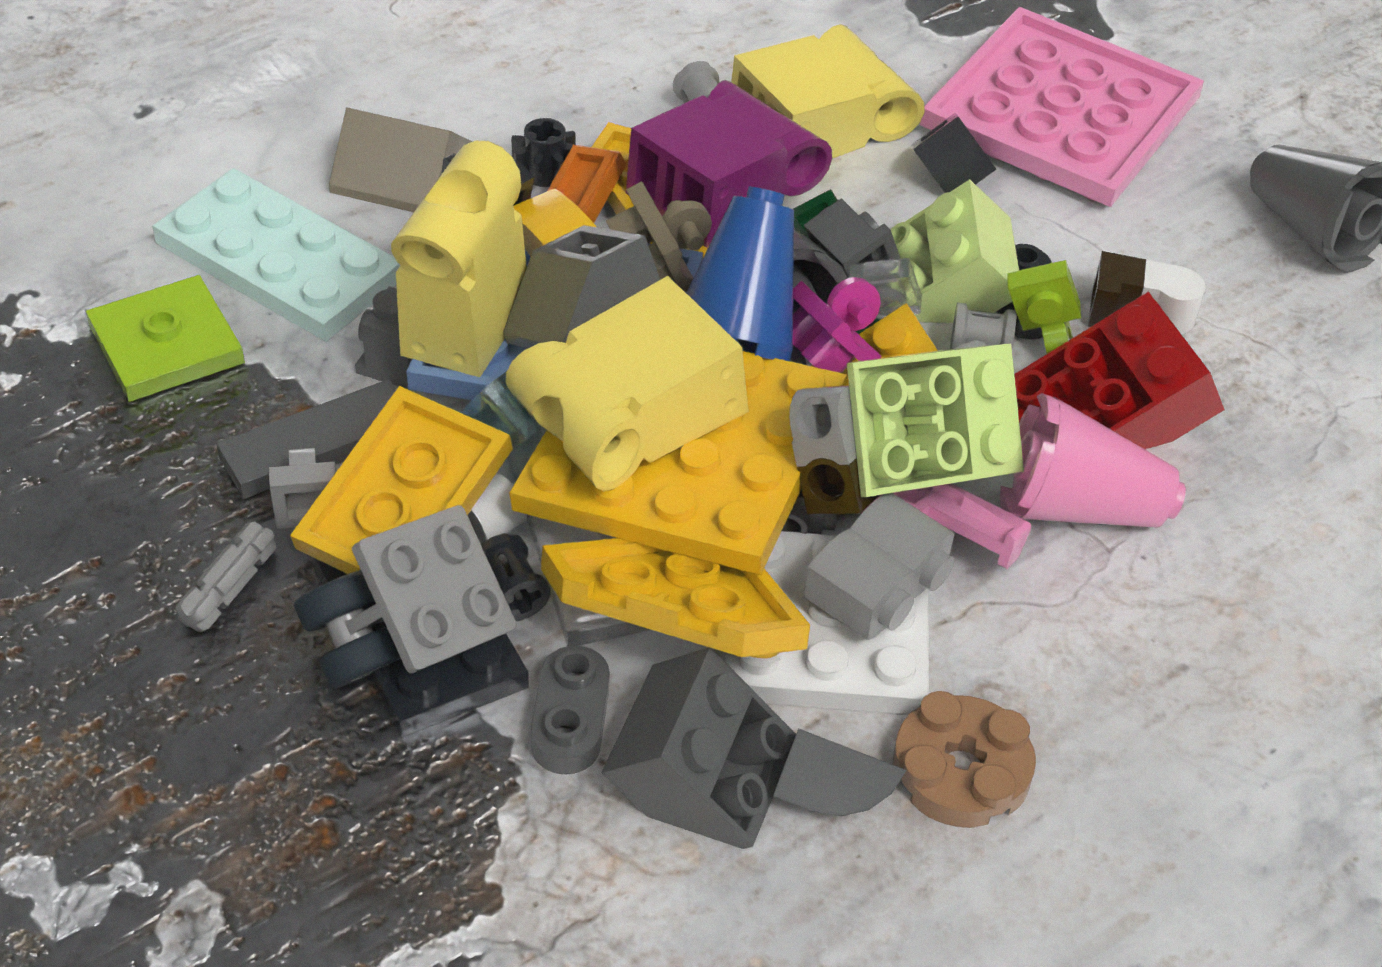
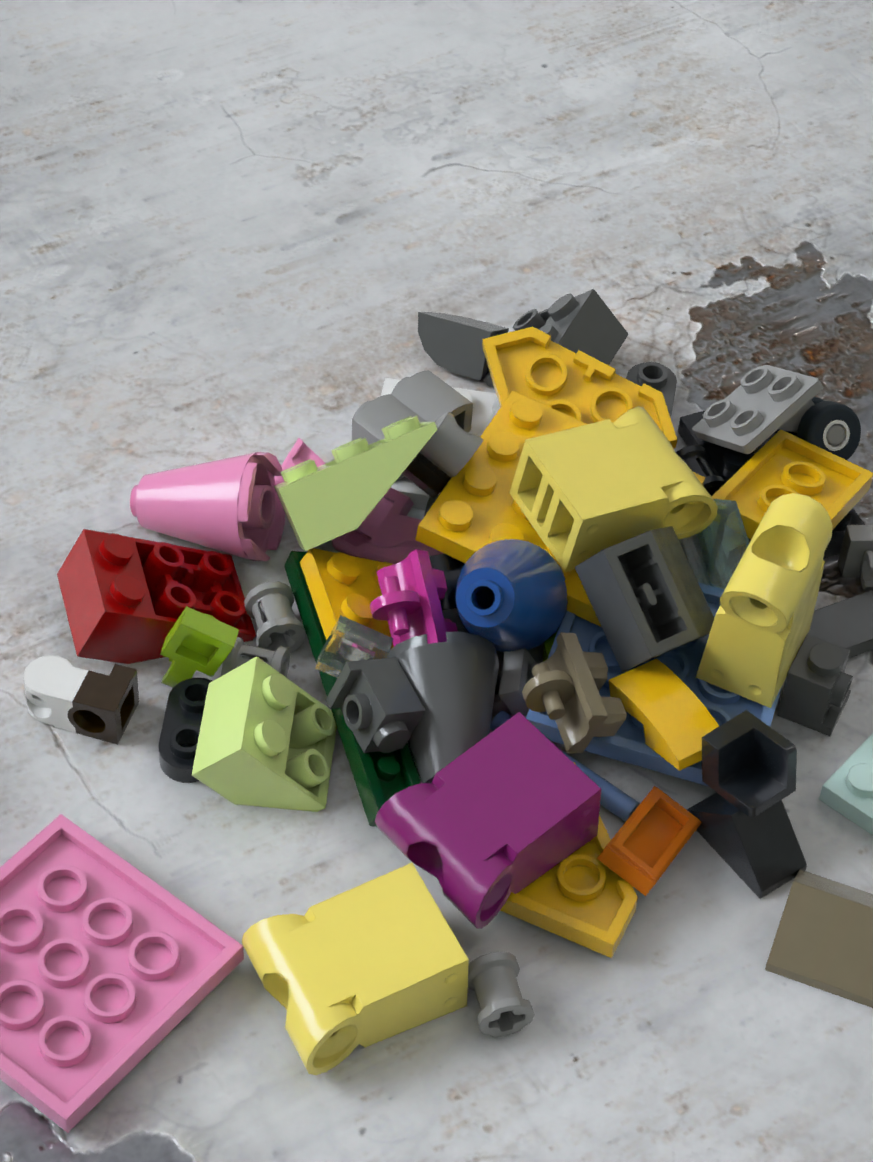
camera: 175 degrees left, 0 degrees up
black gear [511,118,576,187] -> none
medium nougat plate [892,691,1036,828] -> none
black panel [912,113,996,193] -> none

